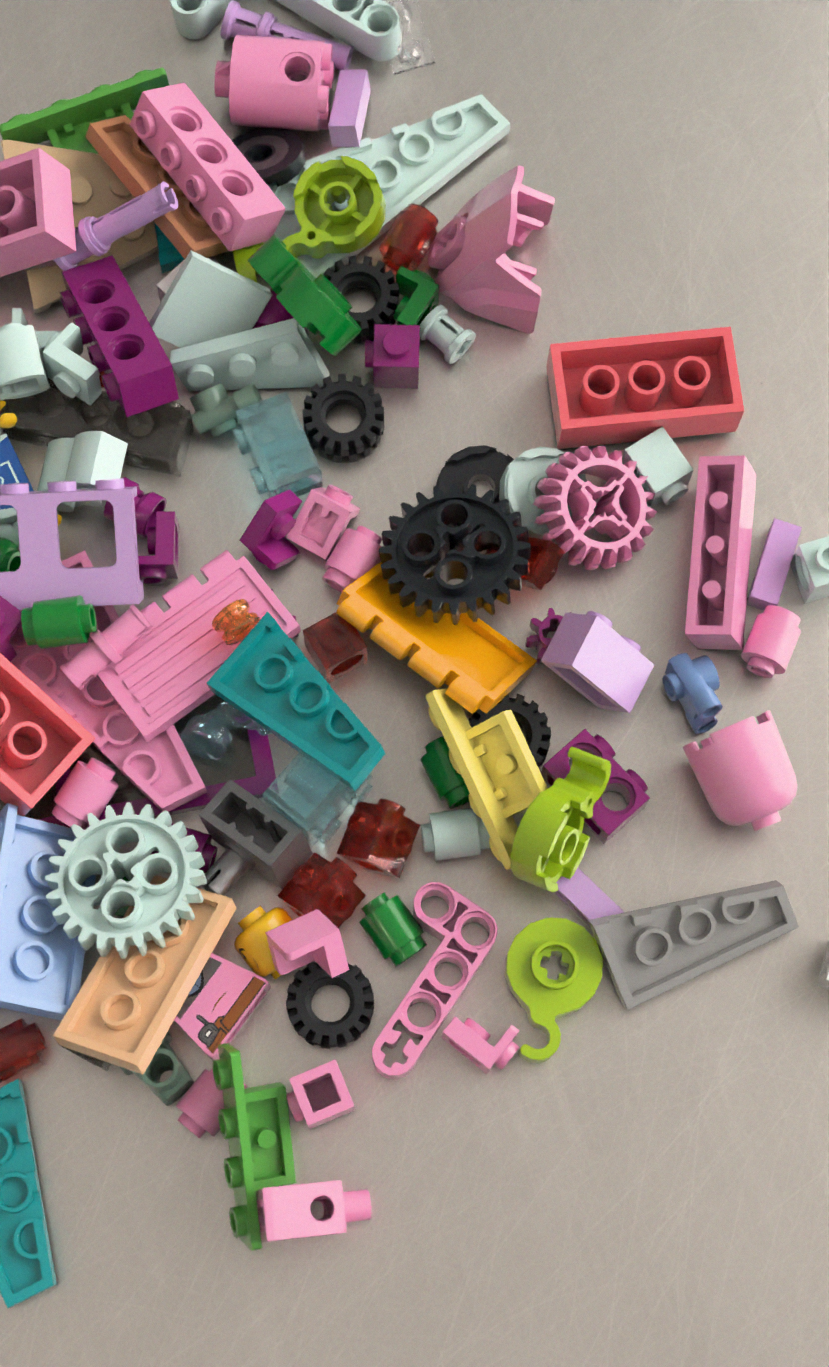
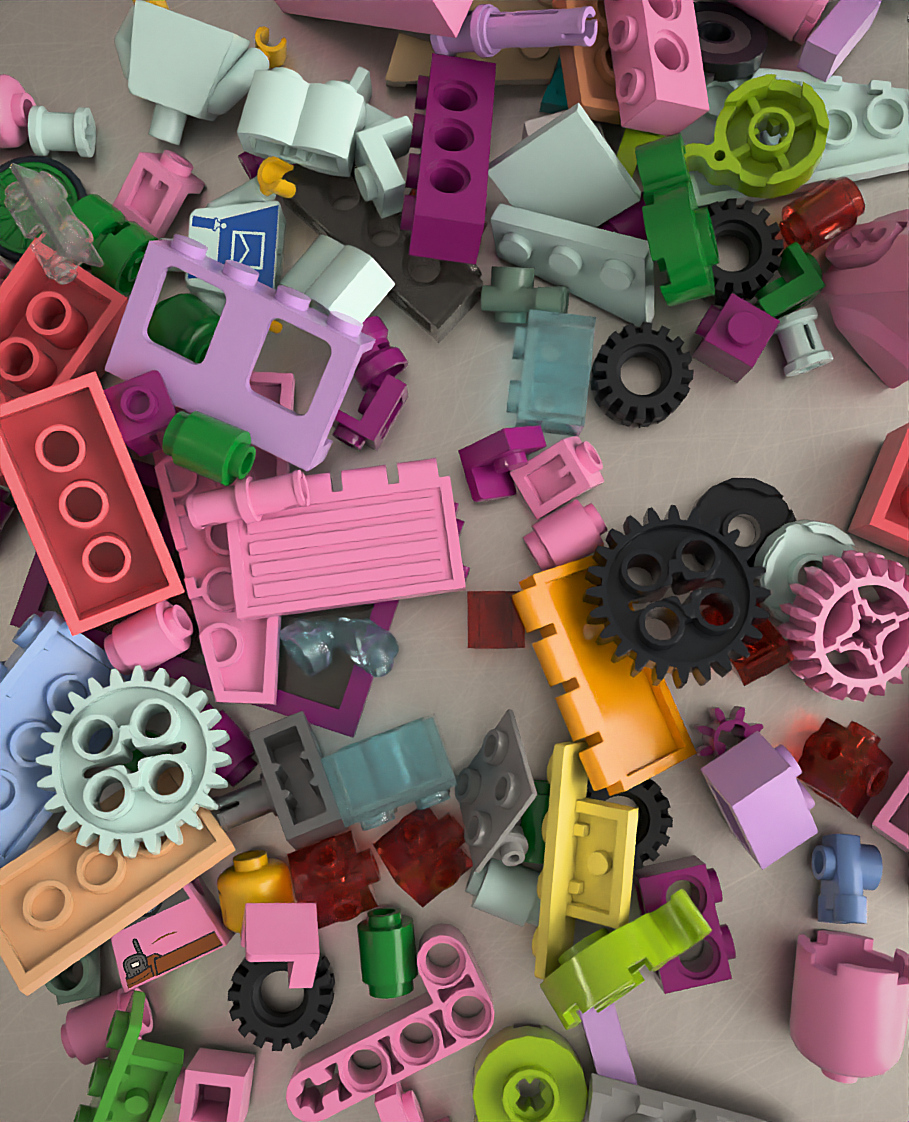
camera: 30 degrees right, 10 degrees up
teal wing [206,611,386,791] -> none
clear orange bush [212,599,260,645] -> none
none -> light grey hinge [455,709,537,873]
none -> clear red brick [796,717,893,819]

